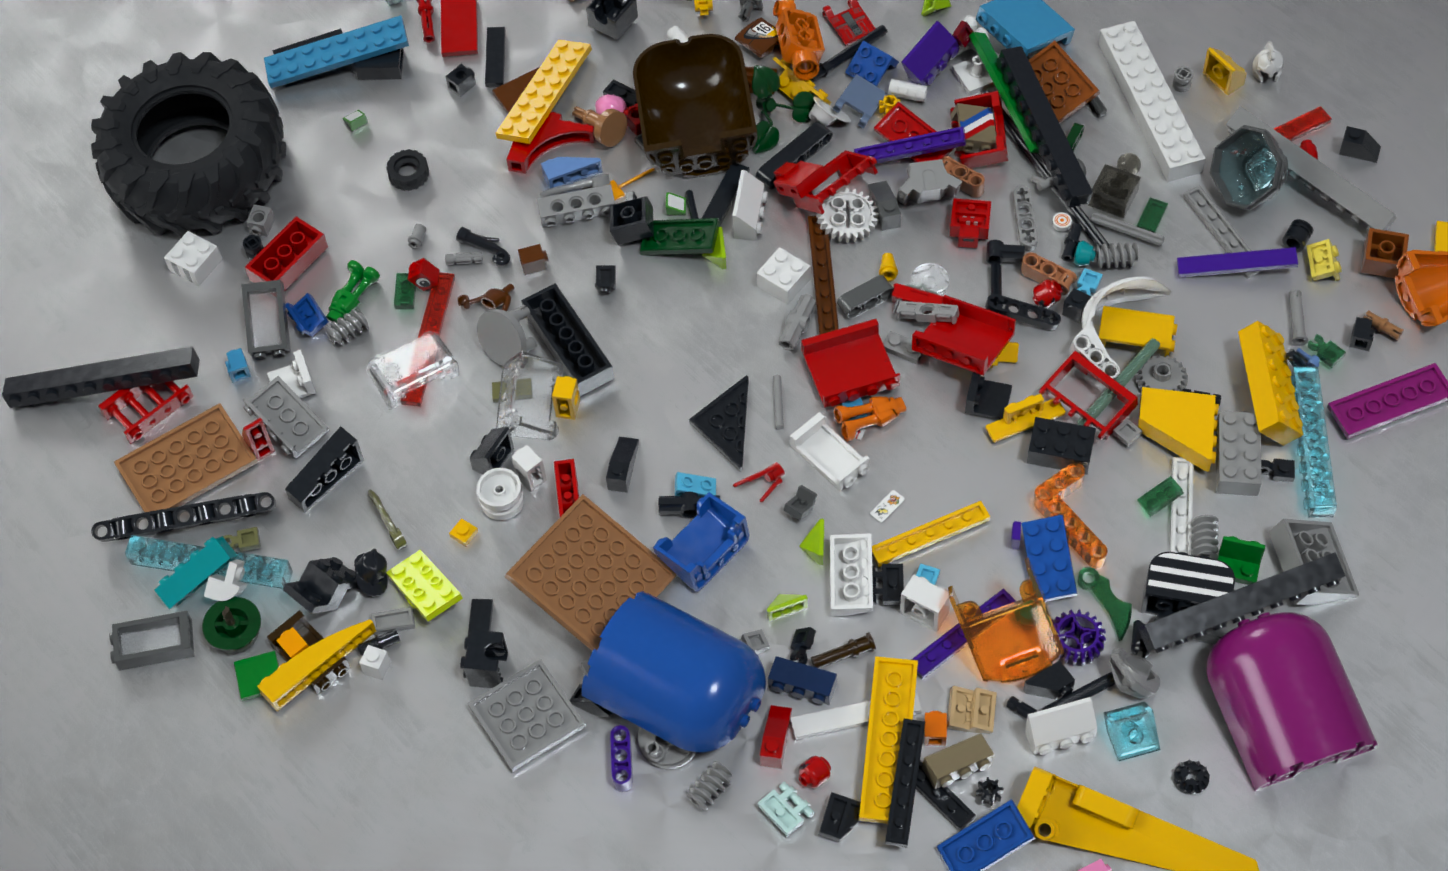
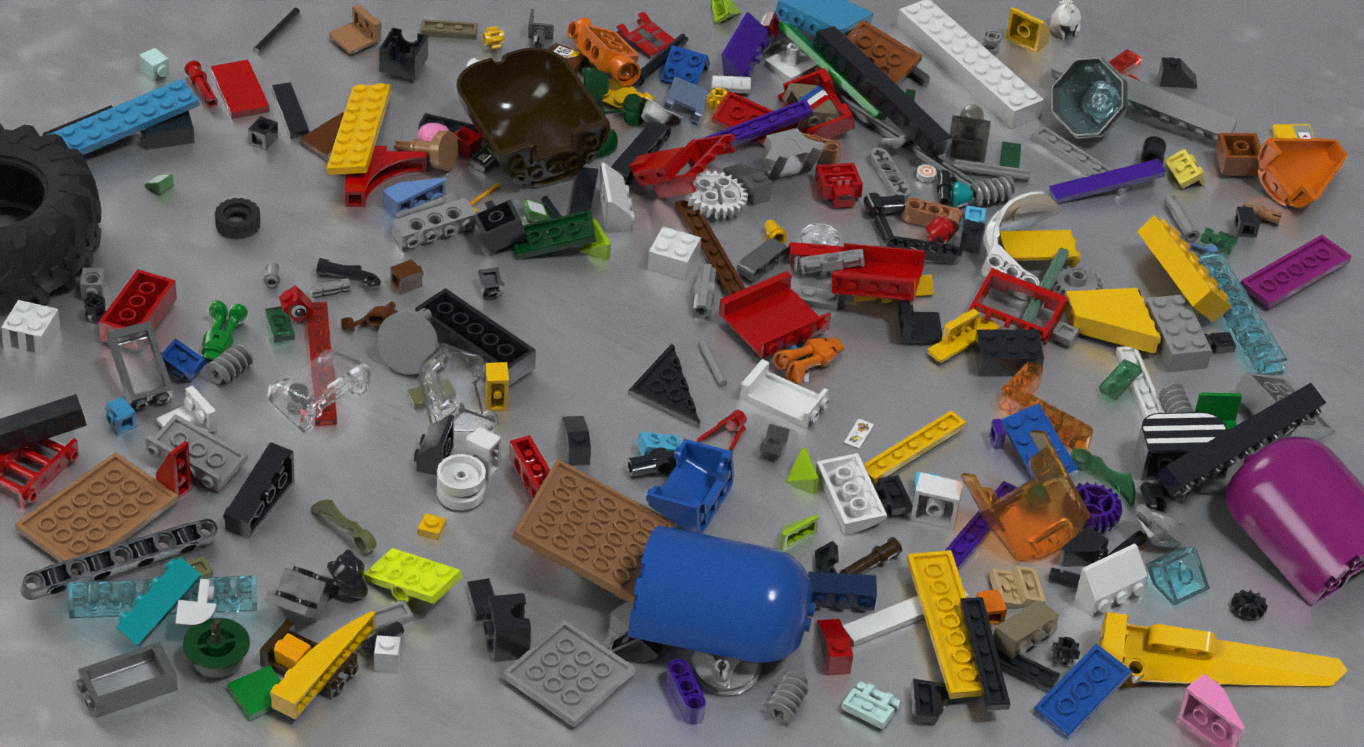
camera: 25 degrees left, 15 degrees down
red head [798,756,831,789] -> none
black axle [1286,349,1309,376] -> none

